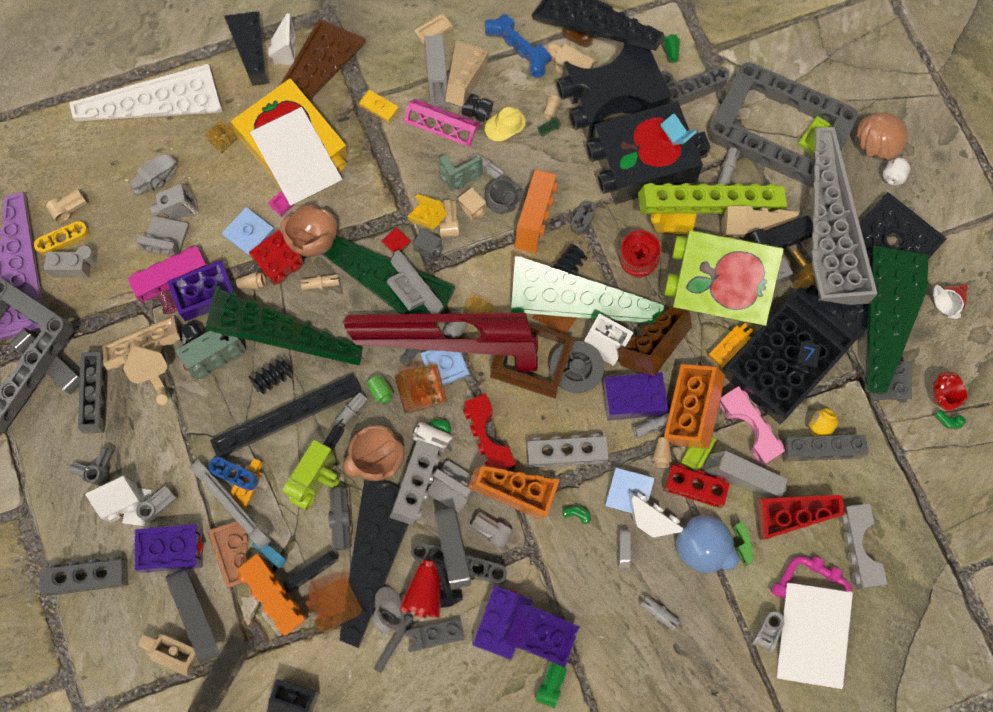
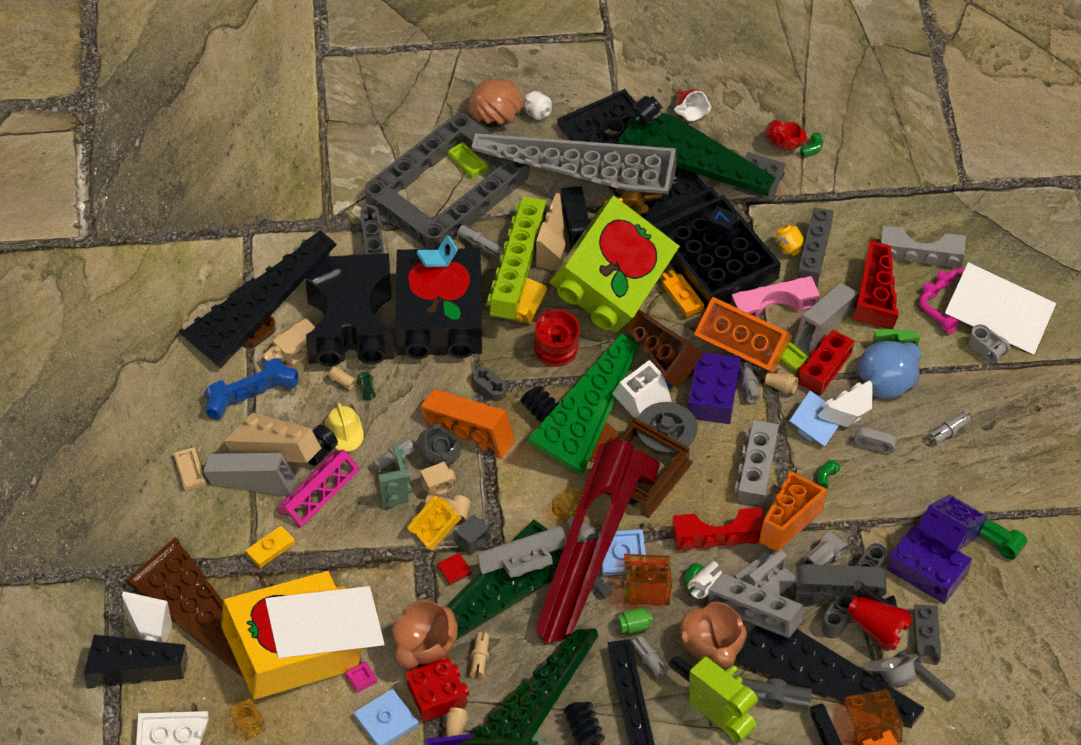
camera: 75 degrees left, 20 degrees down
none -> black head [632,95,662,125]

